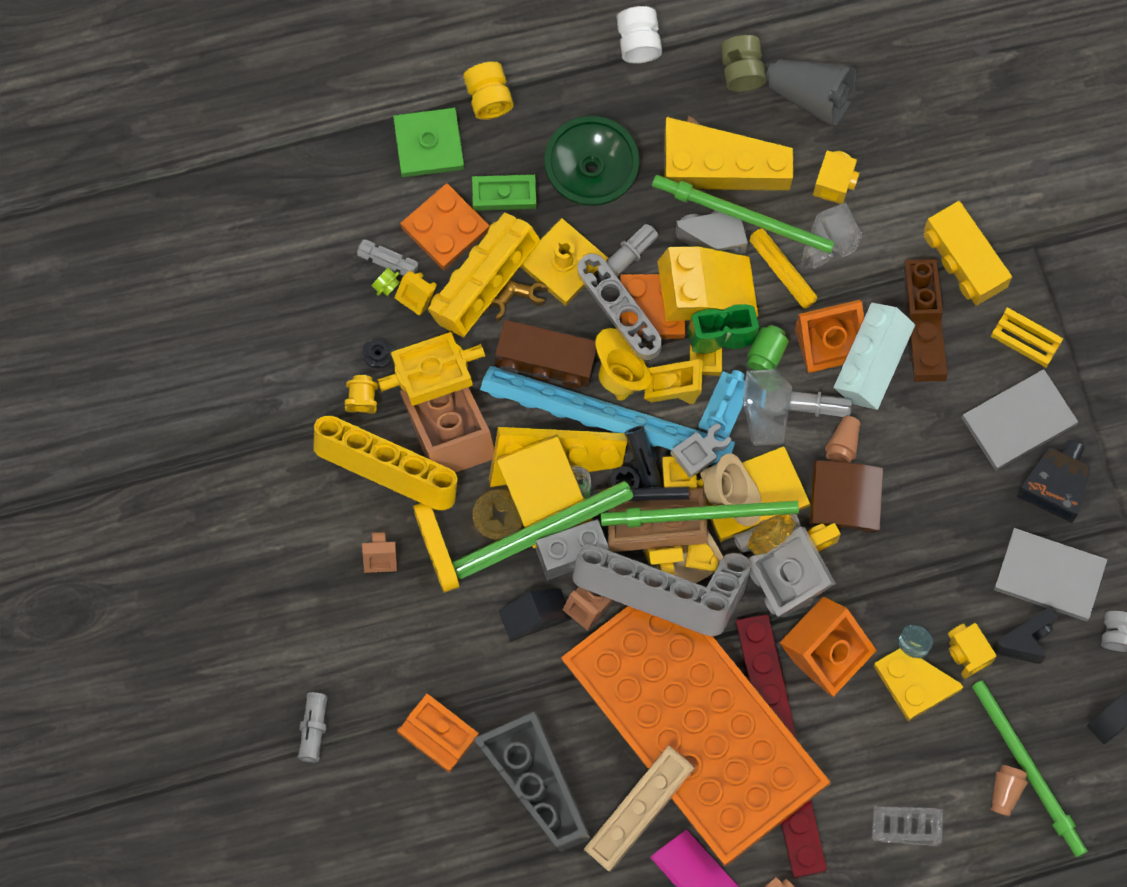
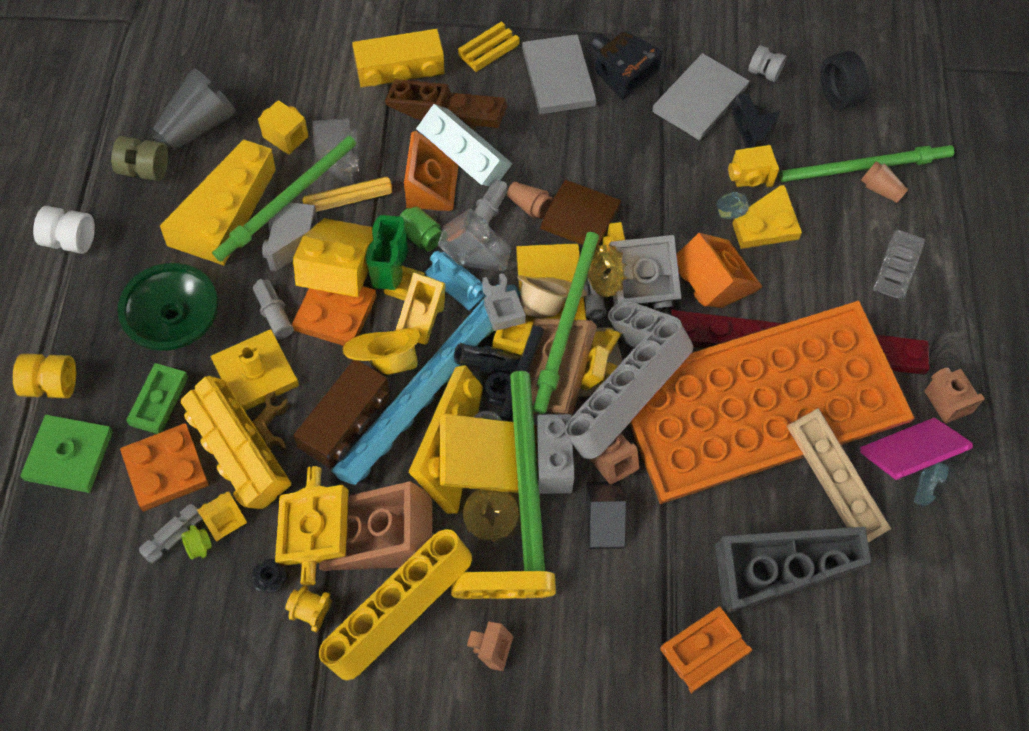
camera: 70 degrees left, 10 degrees down
light grey beam [578,254,661,360] -> none

